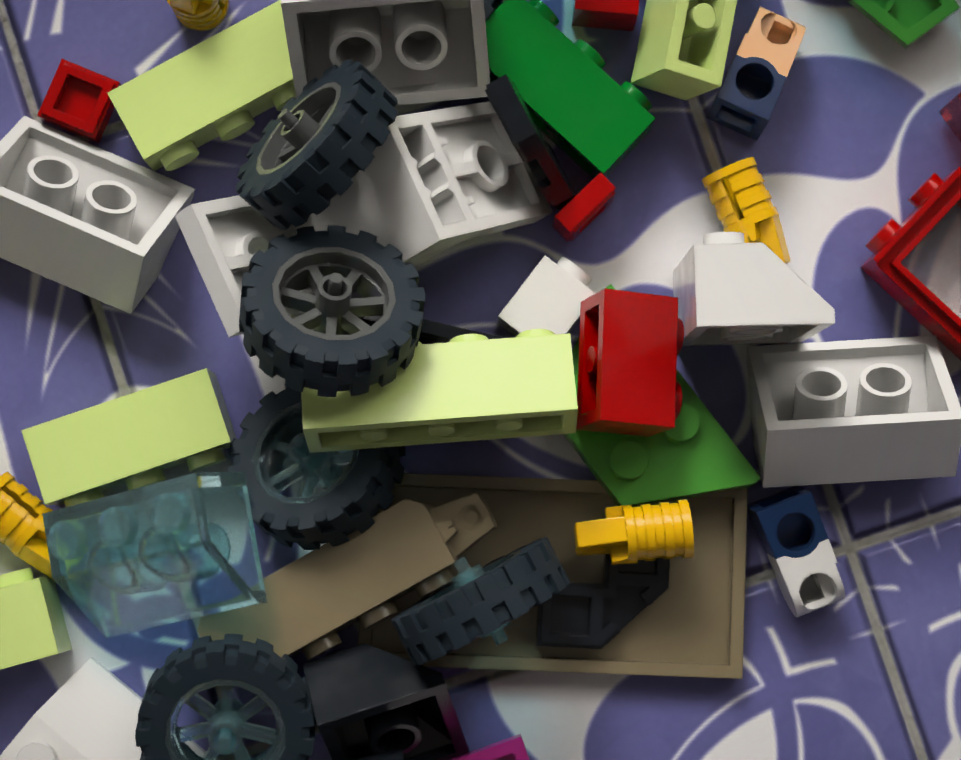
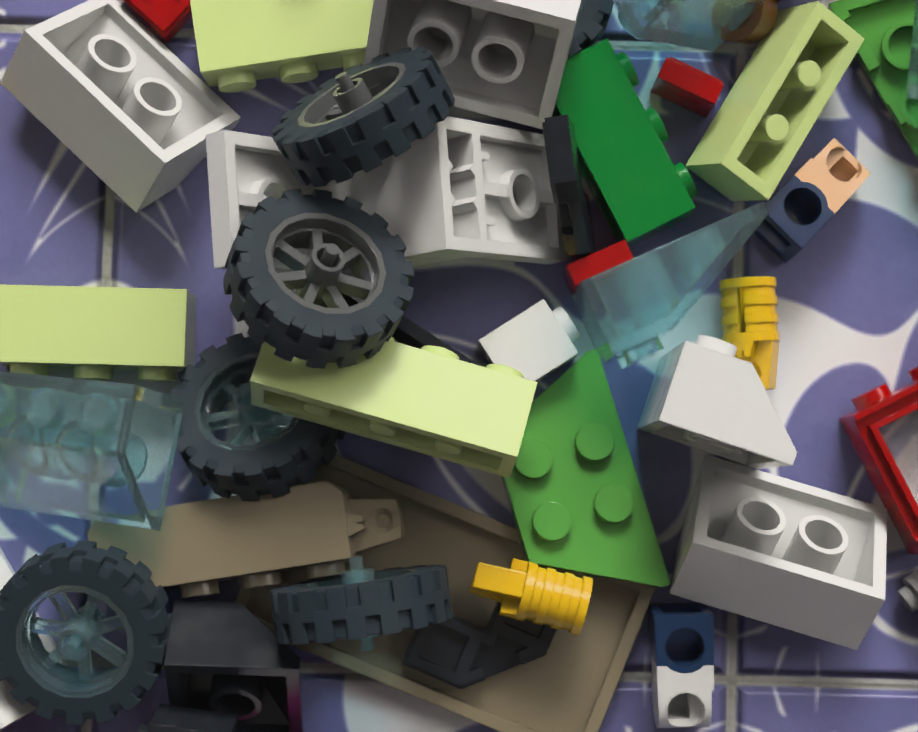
camera: 20 degrees right, 0 degrees up
red brick [576,288,684,437] -> none
none -> clear light blue slope [571,201,769,370]

